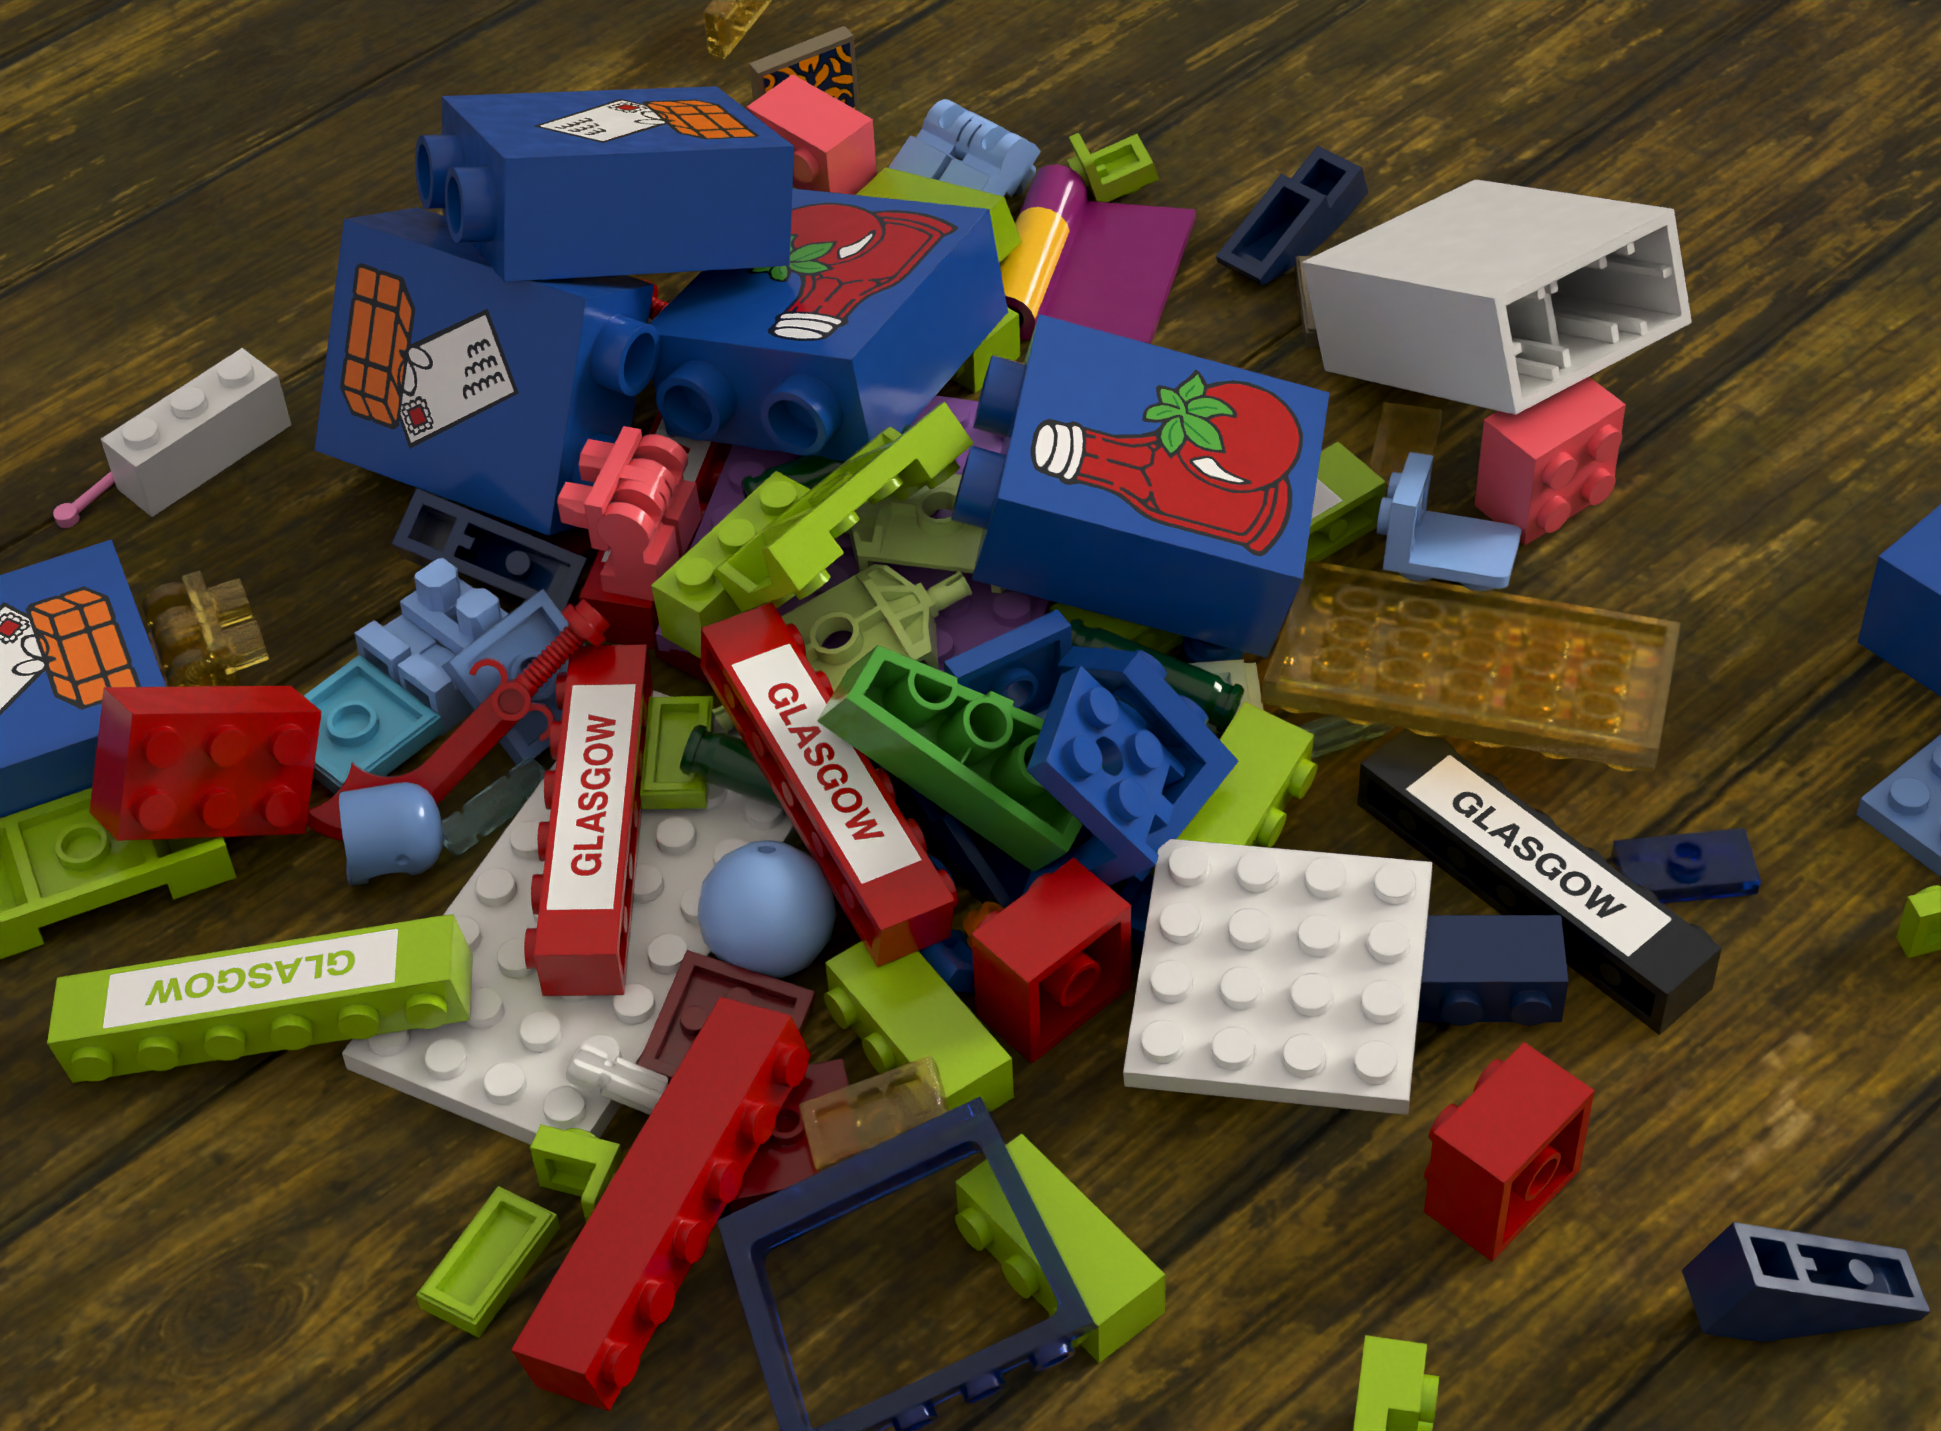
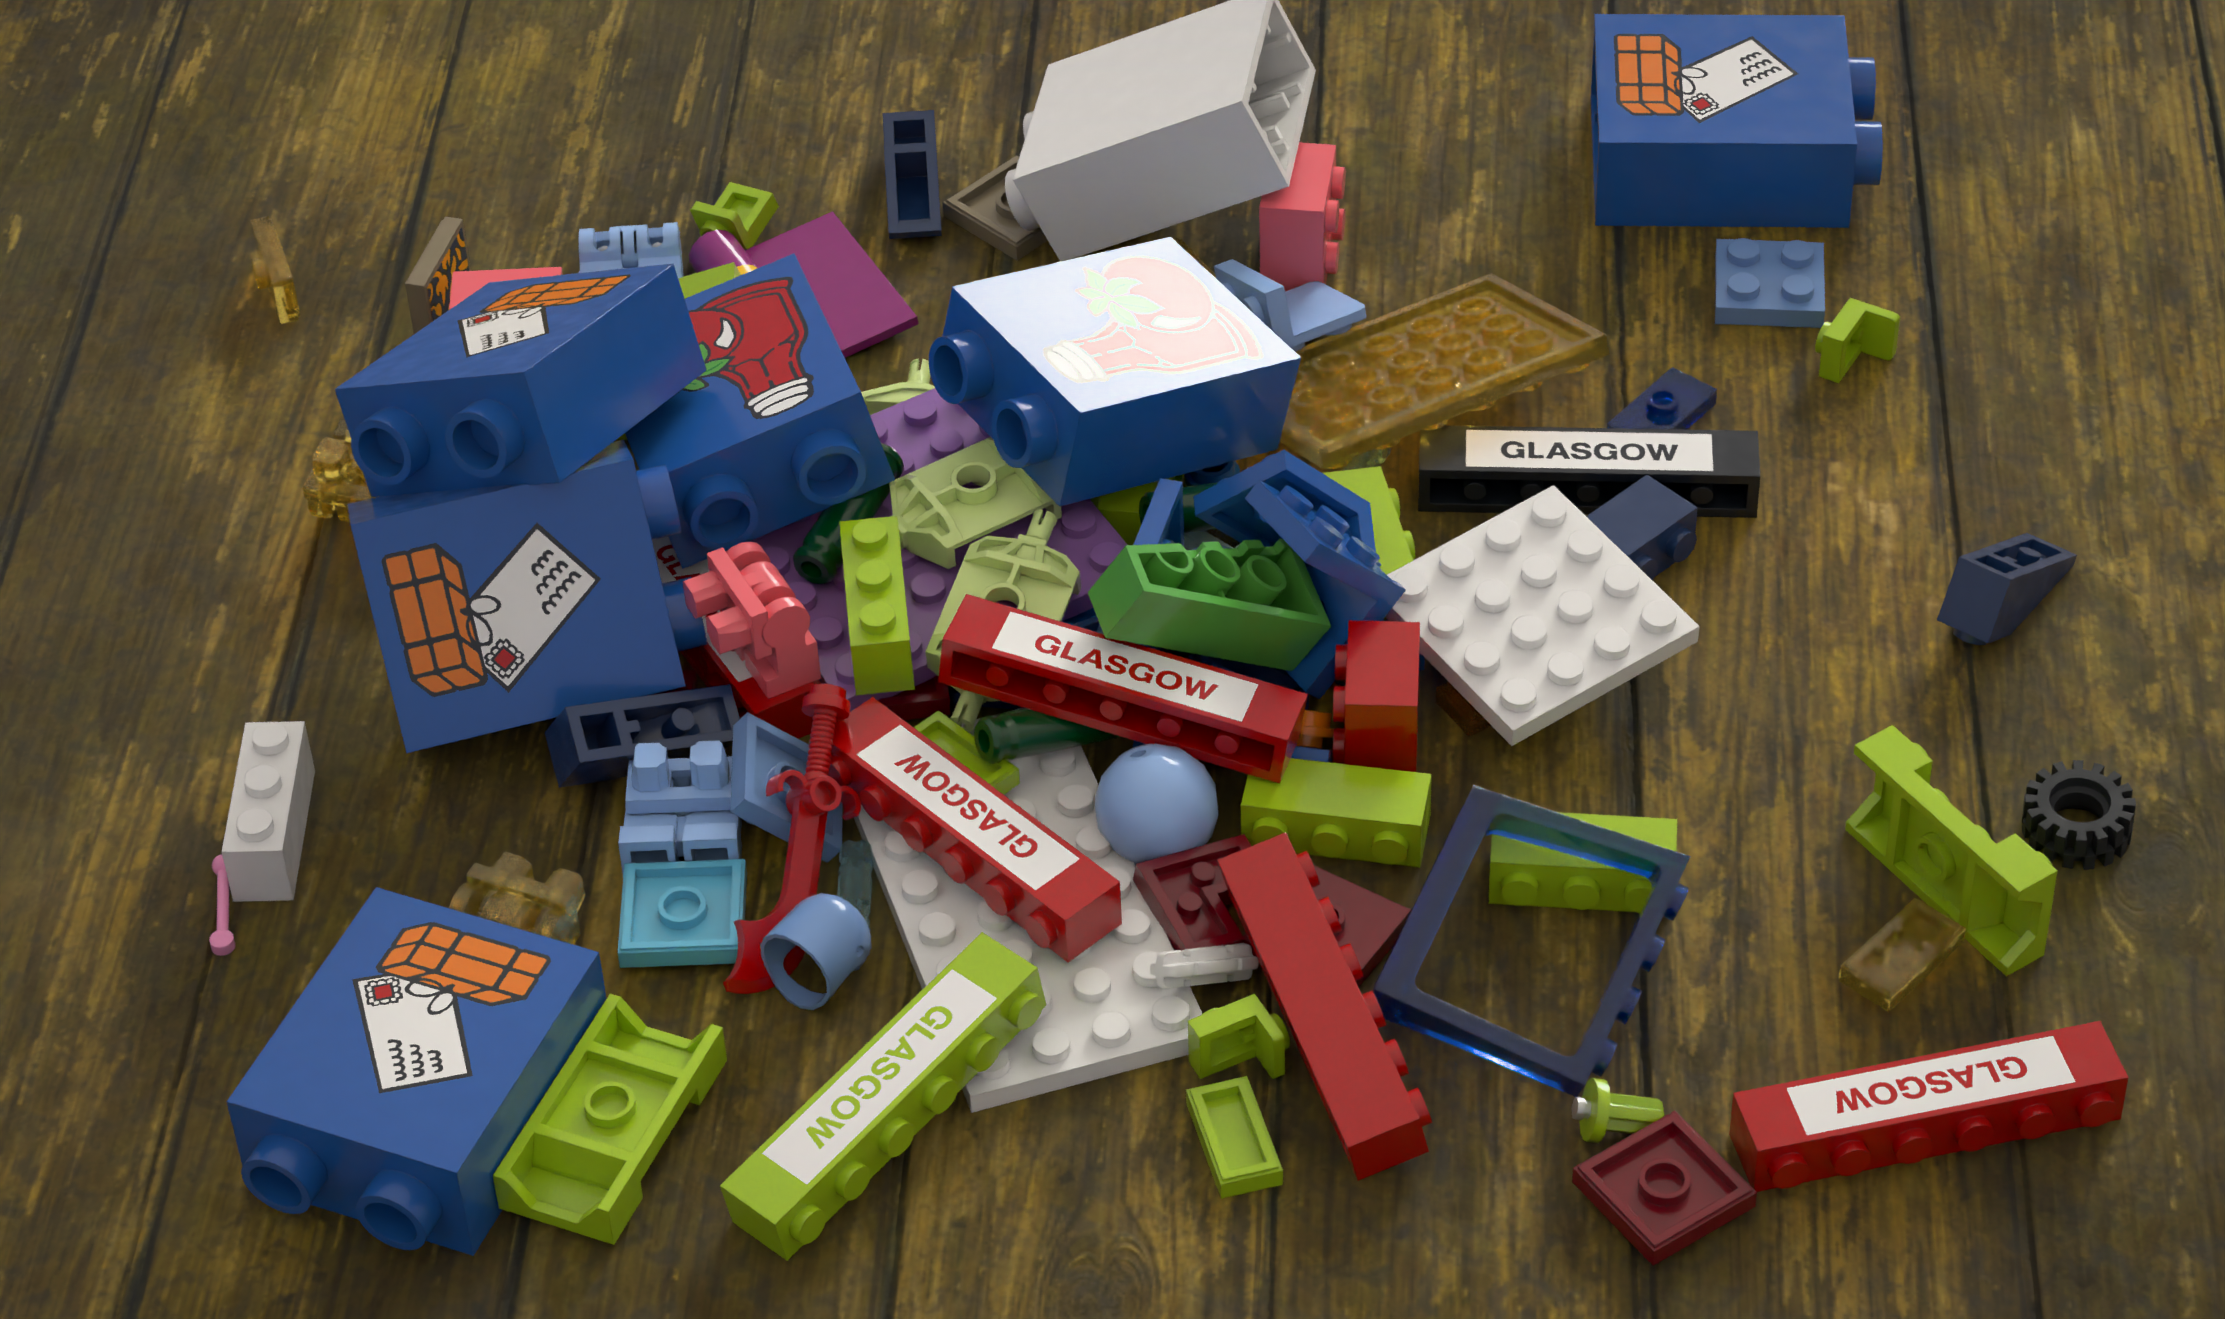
camera: 45 degrees left, 5 degrees down
red brick [89,686,322,841] -> none
lime piece [712,402,974,612] -> none
clear yellow plate [799,1056,955,1175] -> none
red brick [1424,1042,1595,1262] -> none

